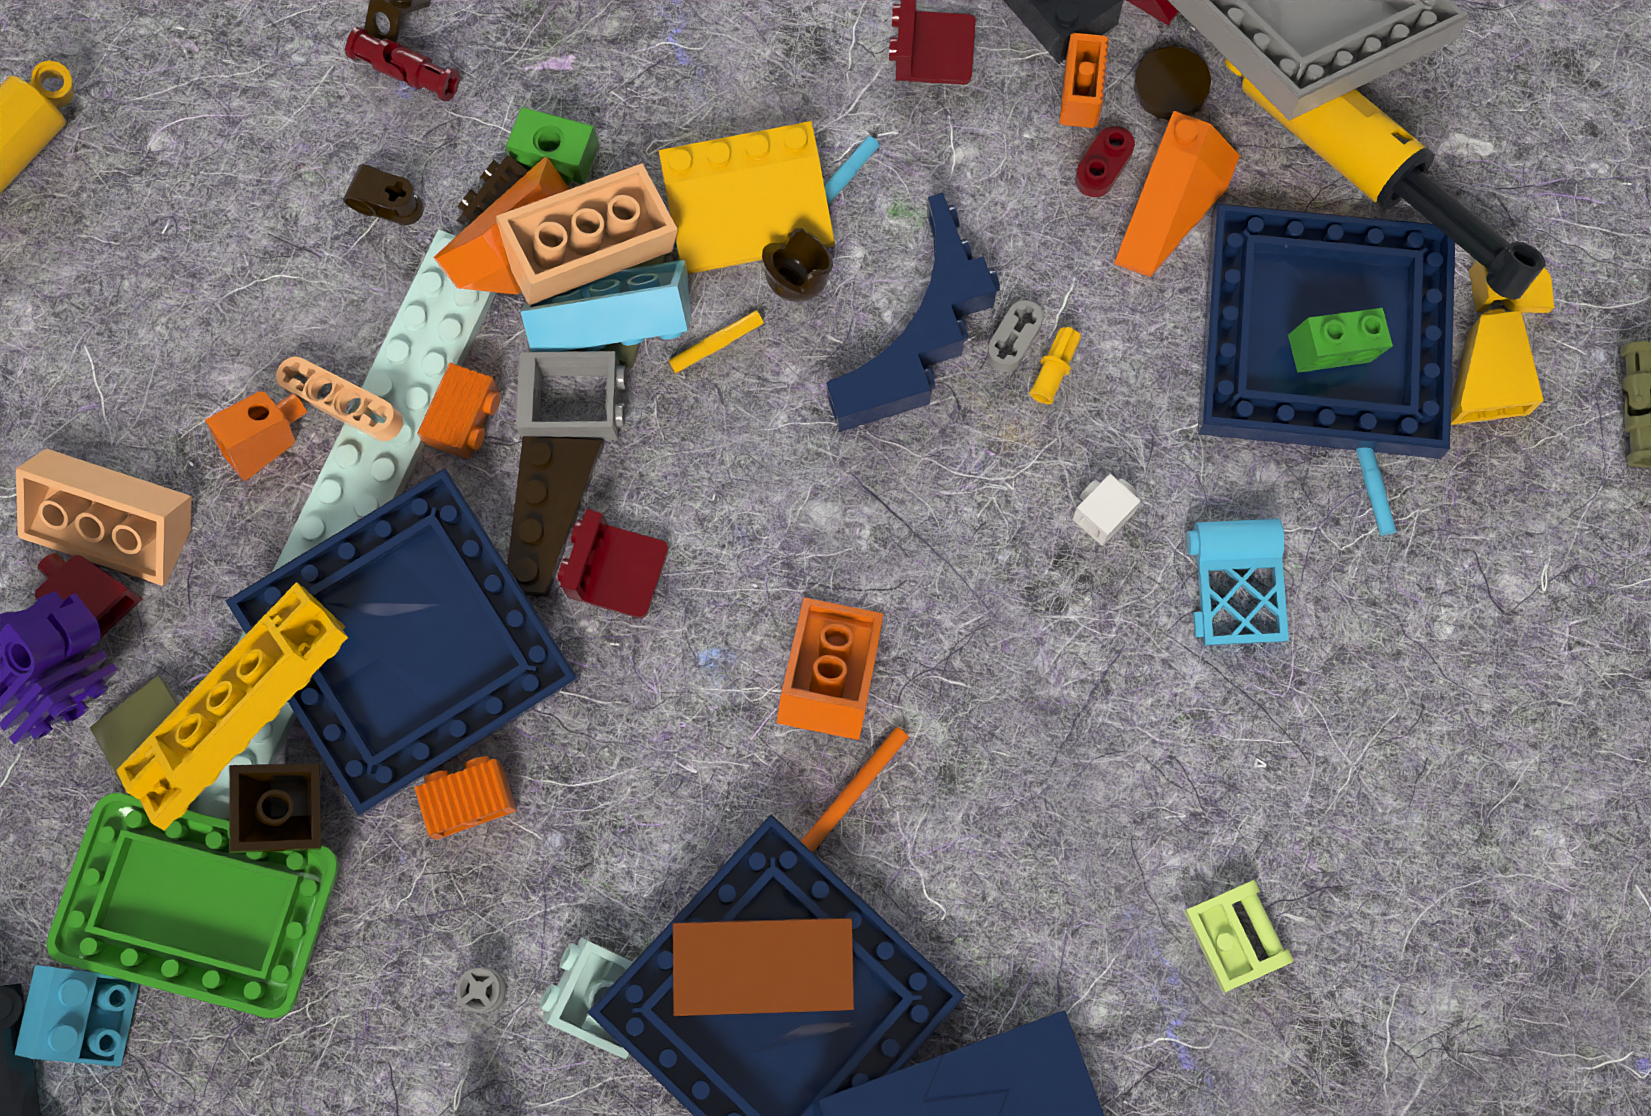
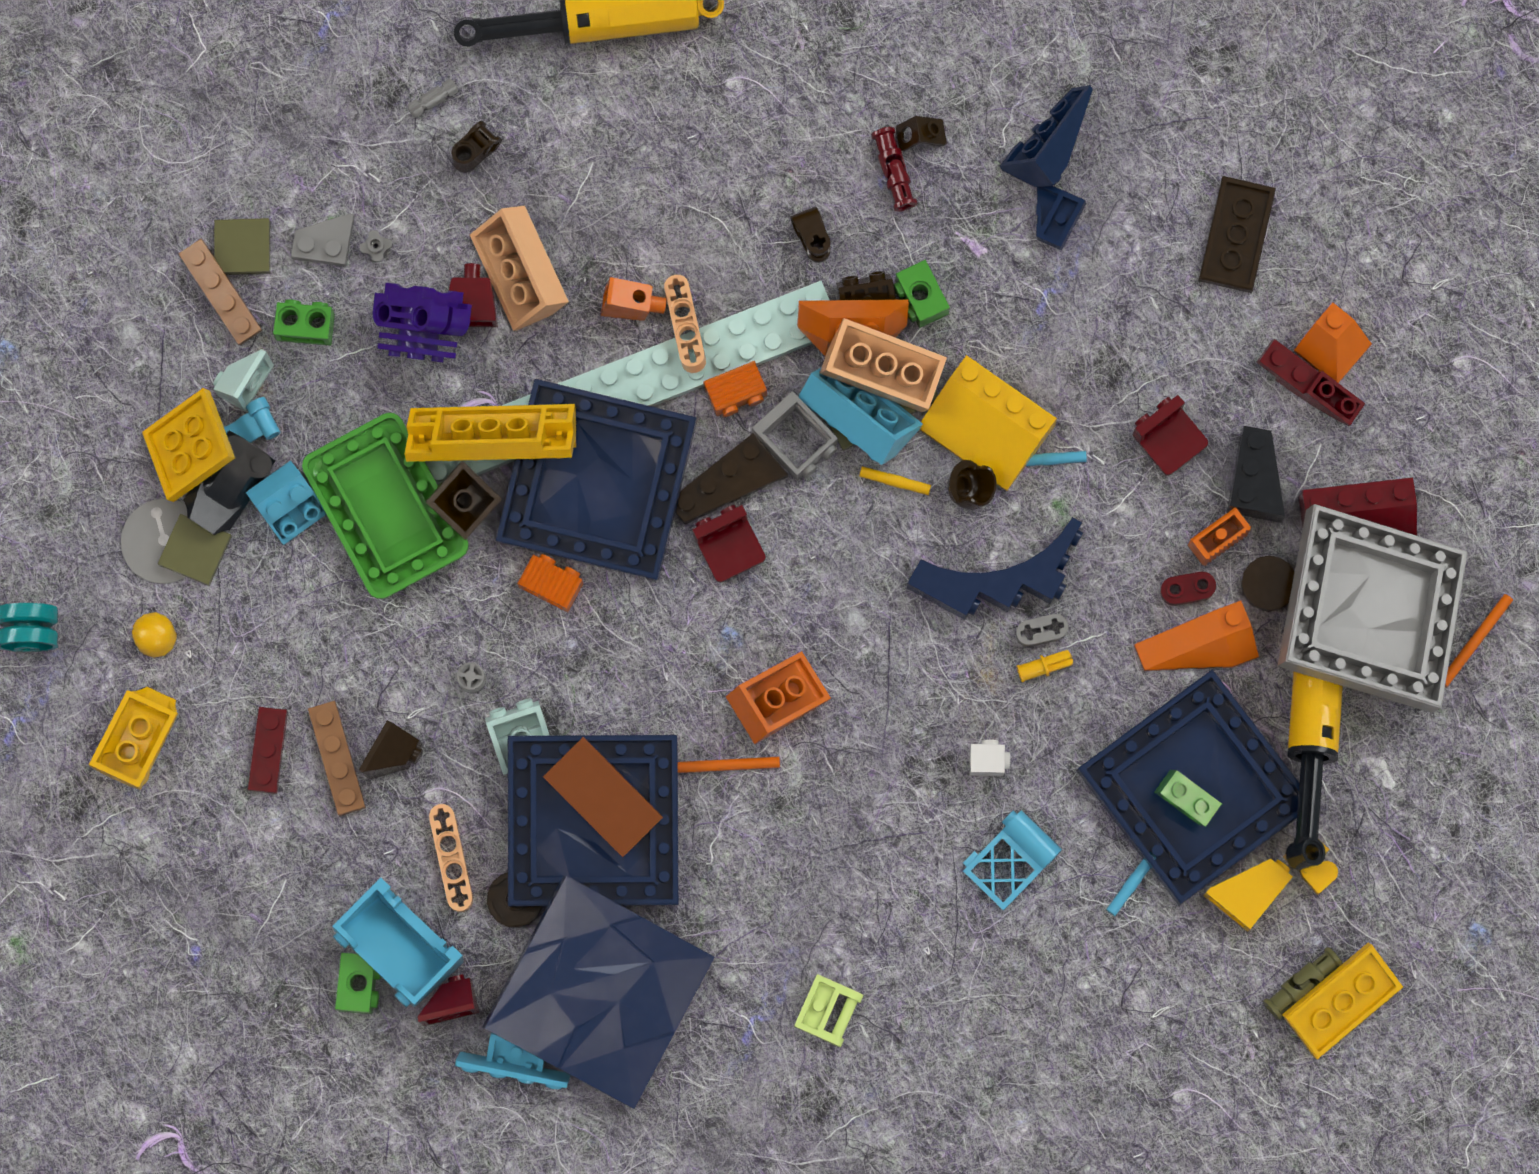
camera: 45 degrees right, 5 degrees up
olive tile [89,676,179,785] -> none

